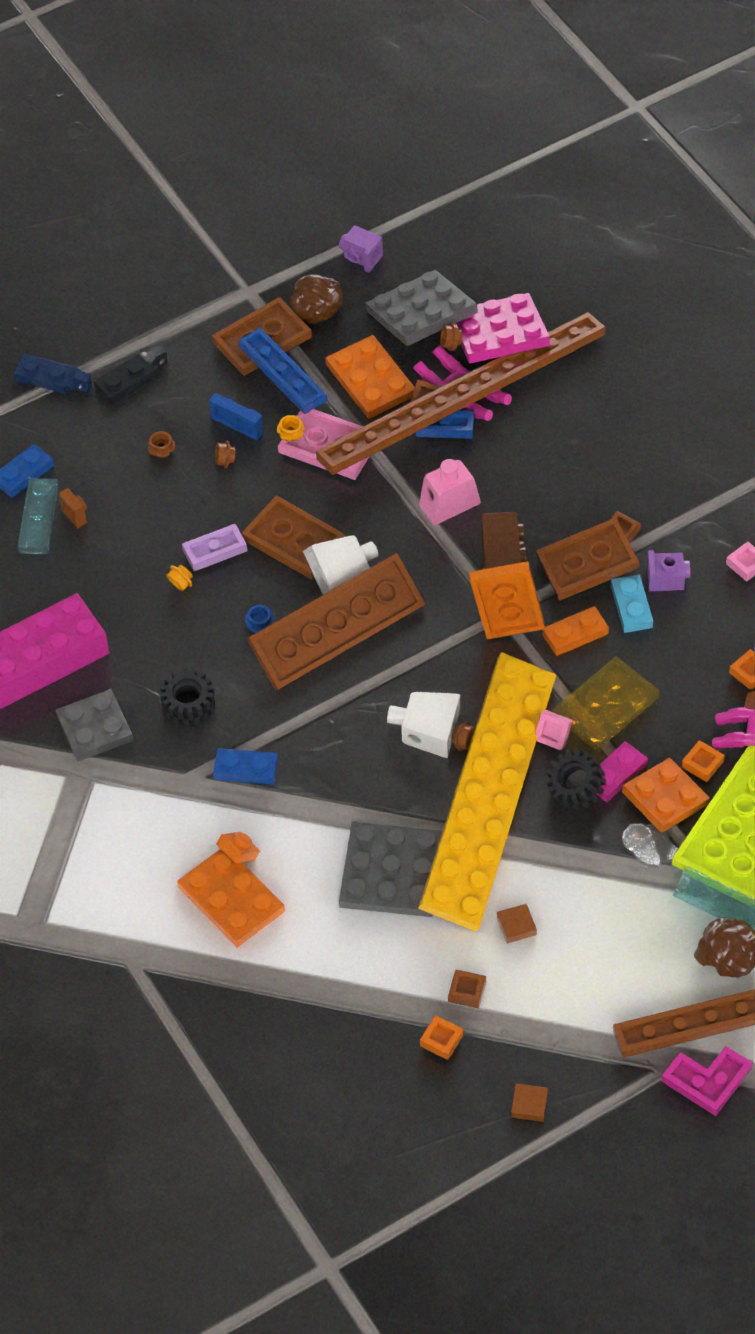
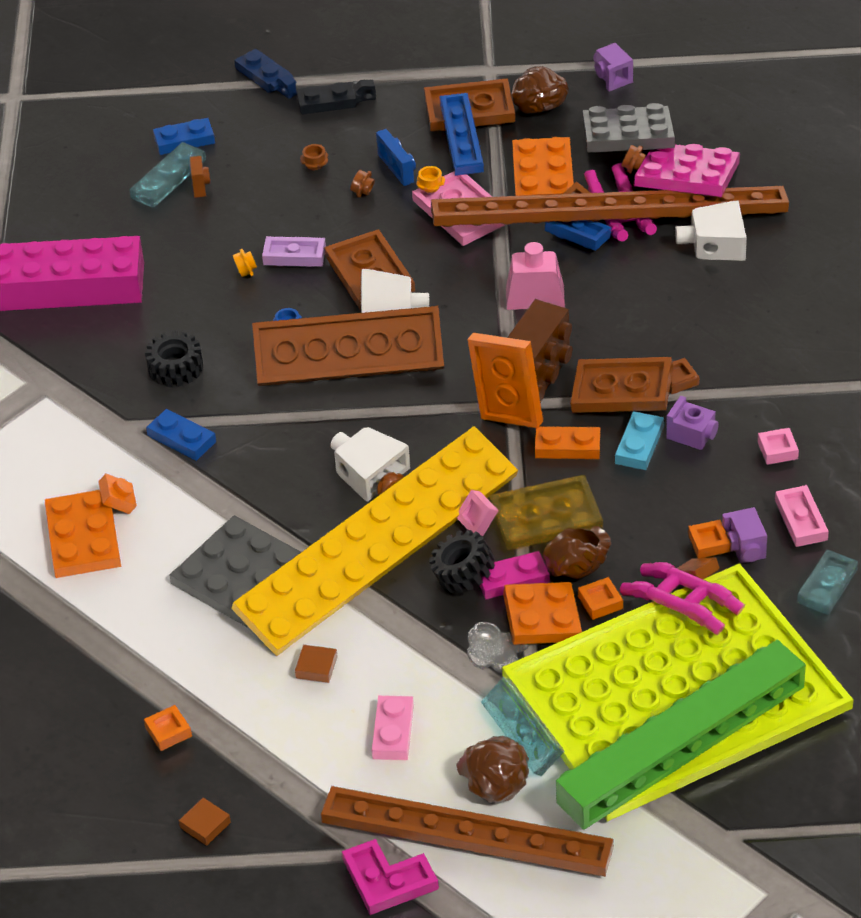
camera: 30 degrees right, 10 degrees down
flat silver plate [55,689,134,762] -> none
dark orange tile [448,969,486,1009] -> none
none -> bright pink plate [372,695,414,760]
none -> reddish brown hair [543,526,612,579]
none -> white torso [675,200,747,261]

